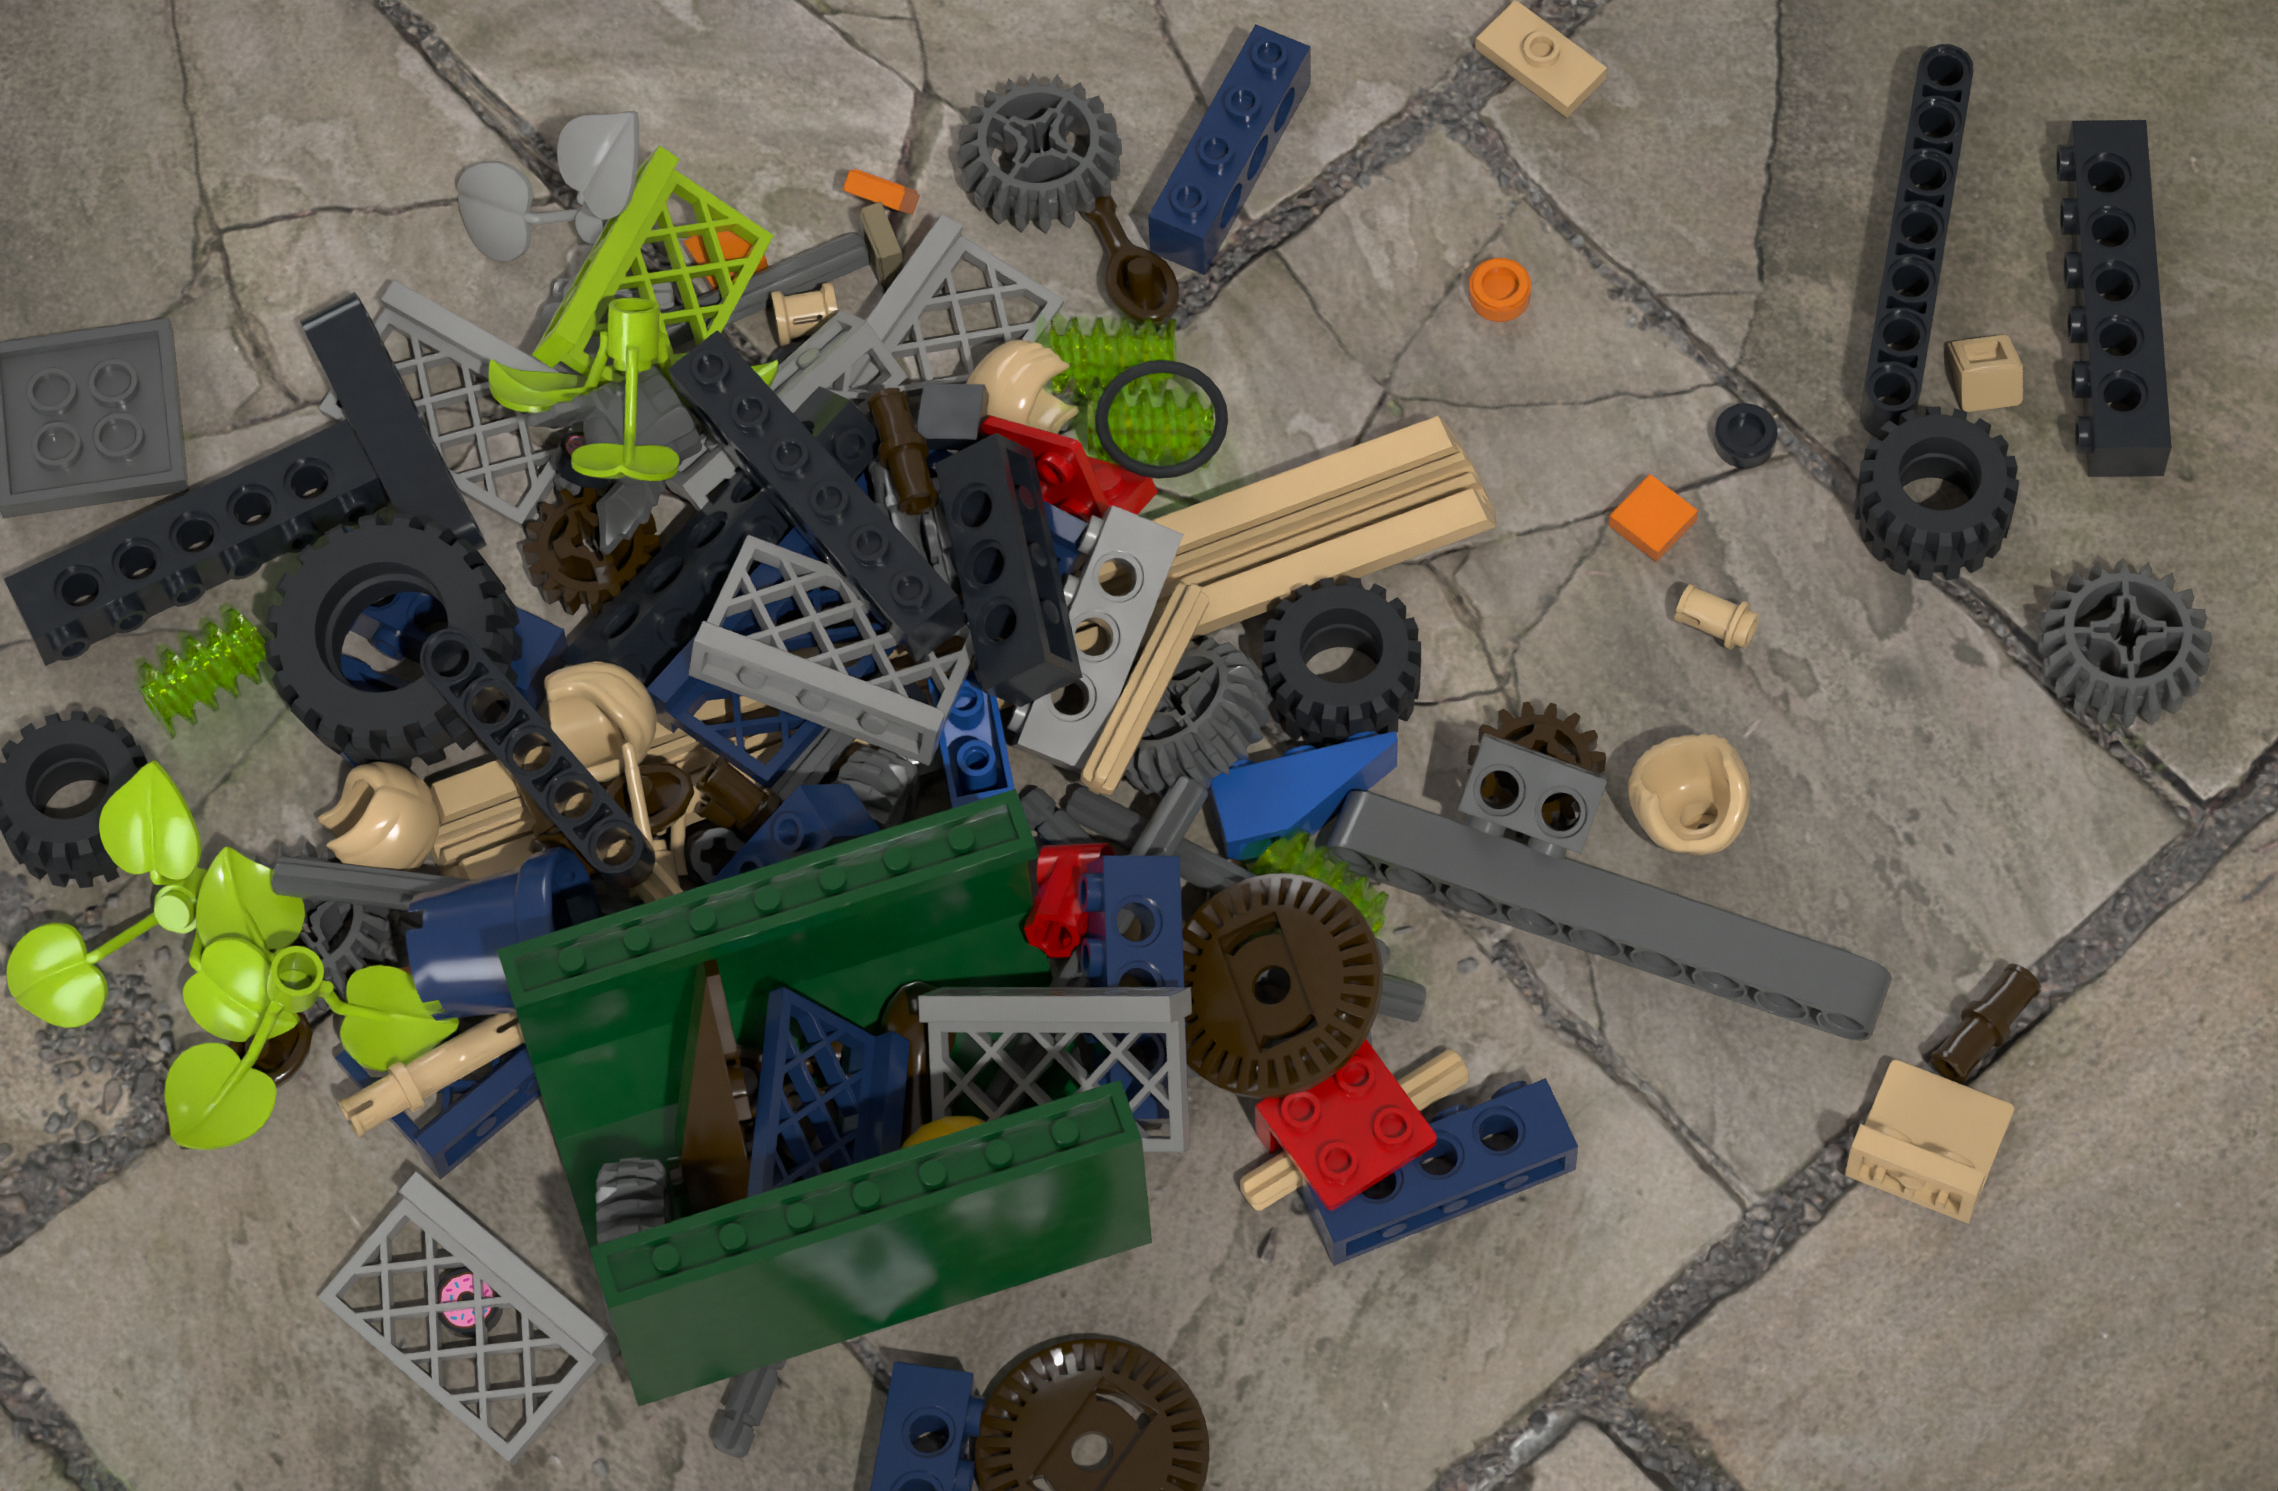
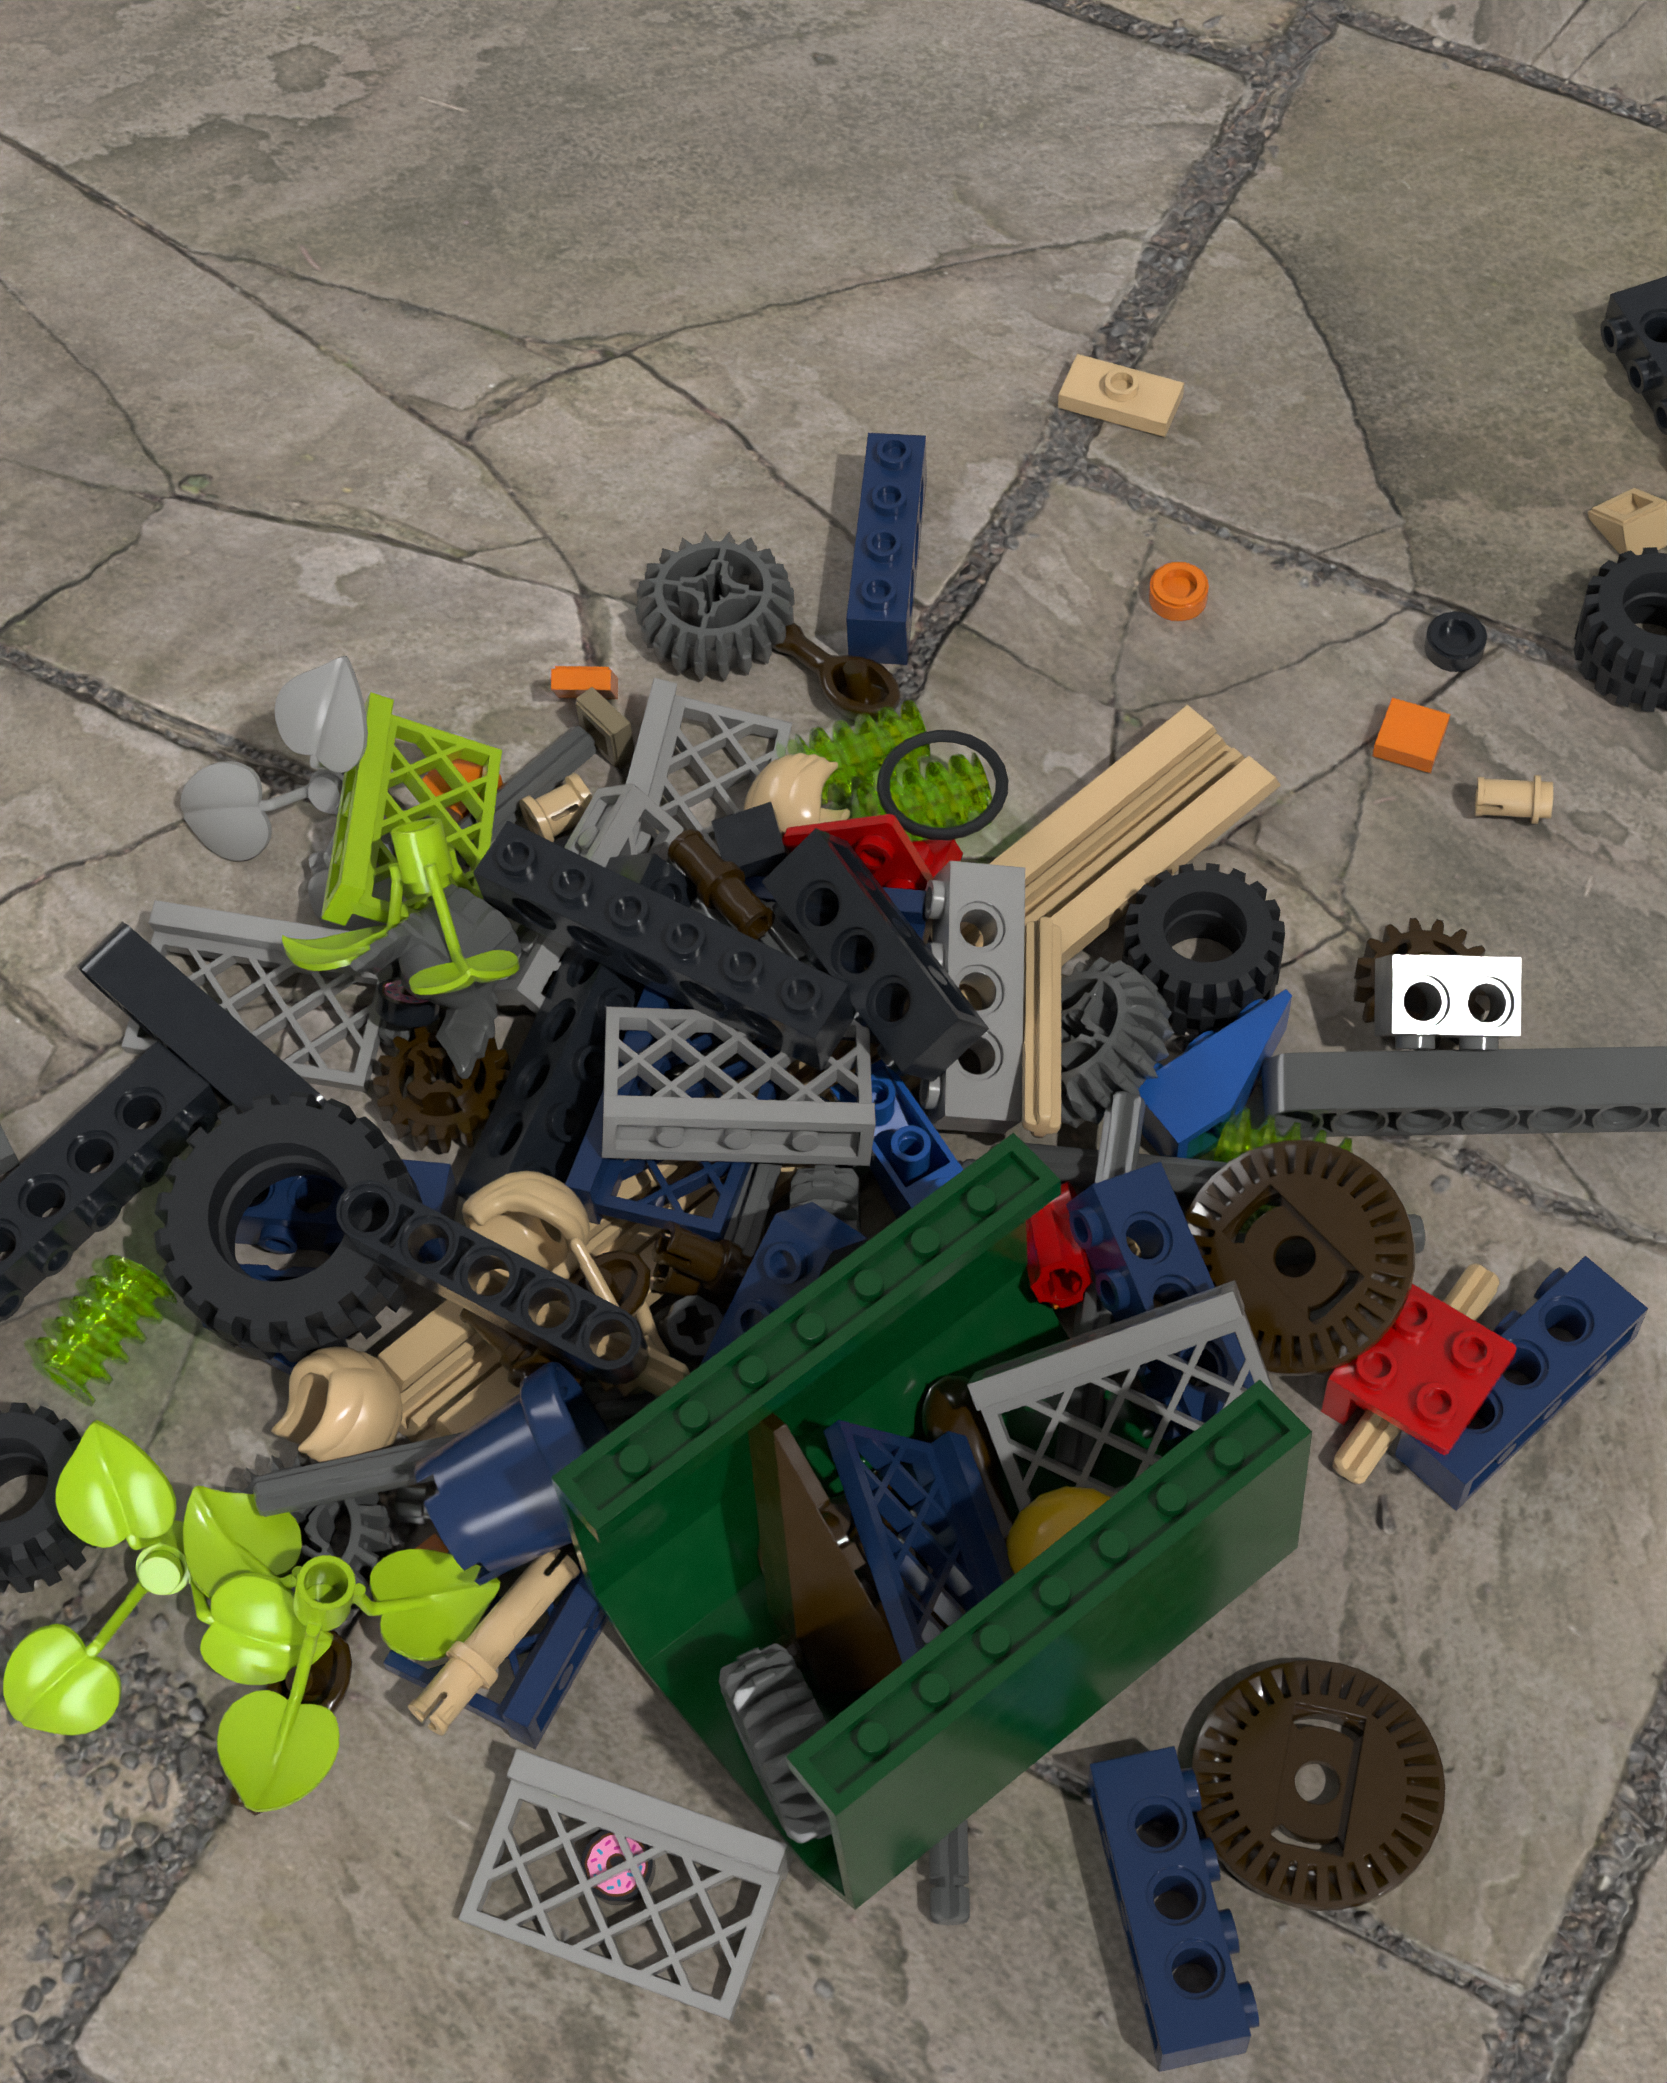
camera: 20 degrees left, 5 degrees down
tan piece [1628,733,1750,856] -> none
black beam [1860,44,1974,438] -> none

